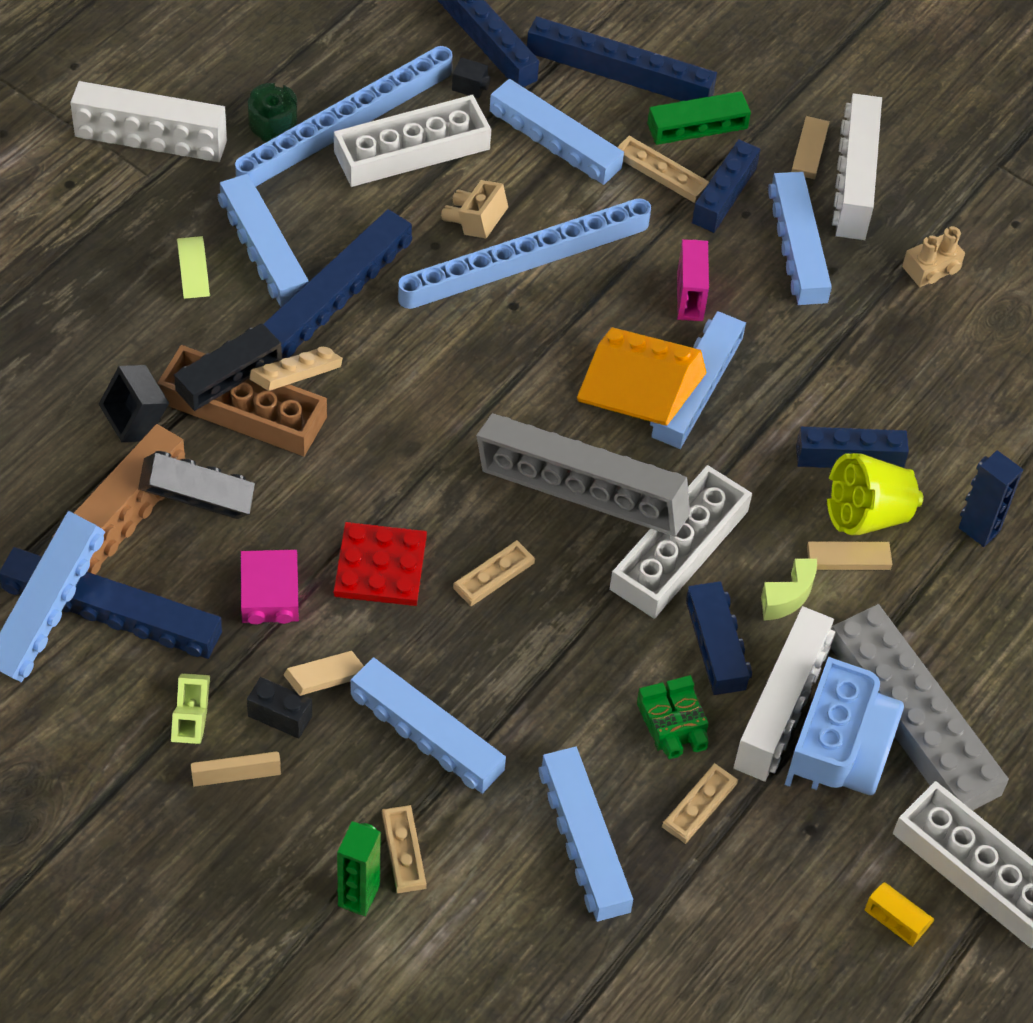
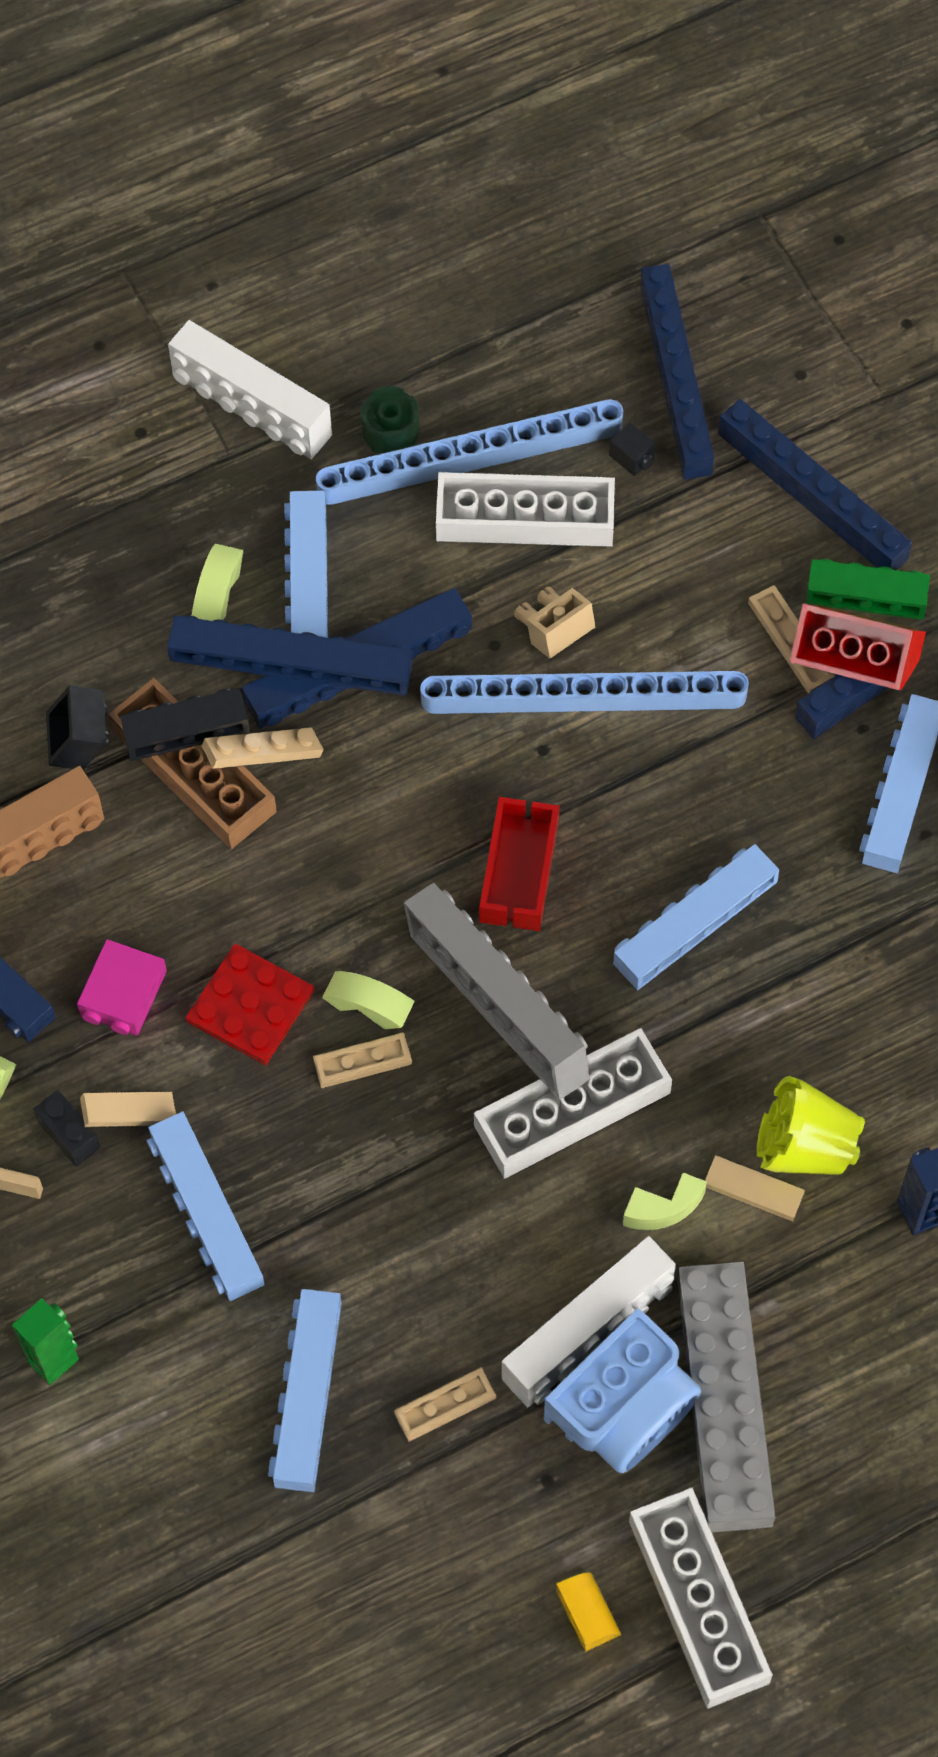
camera: 30 degrees right, 10 degrees up
brick [138,451,255,519] -> none
tan tile [382,805,426,893] -> none
light blue brick [490,79,624,185] -> none
light orange slope [577,327,707,426] -> none
green hips [637,675,709,760] -> none
dark pink brick [677,239,709,321] -> none
dark blue brick [686,581,752,695] -> none
dark blue brick [796,426,909,468] -> none
none -> dark blue brick [167,615,412,695]
none -> yellowish green brick [322,971,415,1029]
none -> red piece [479,797,560,931]
none -> red slope [790,603,926,690]

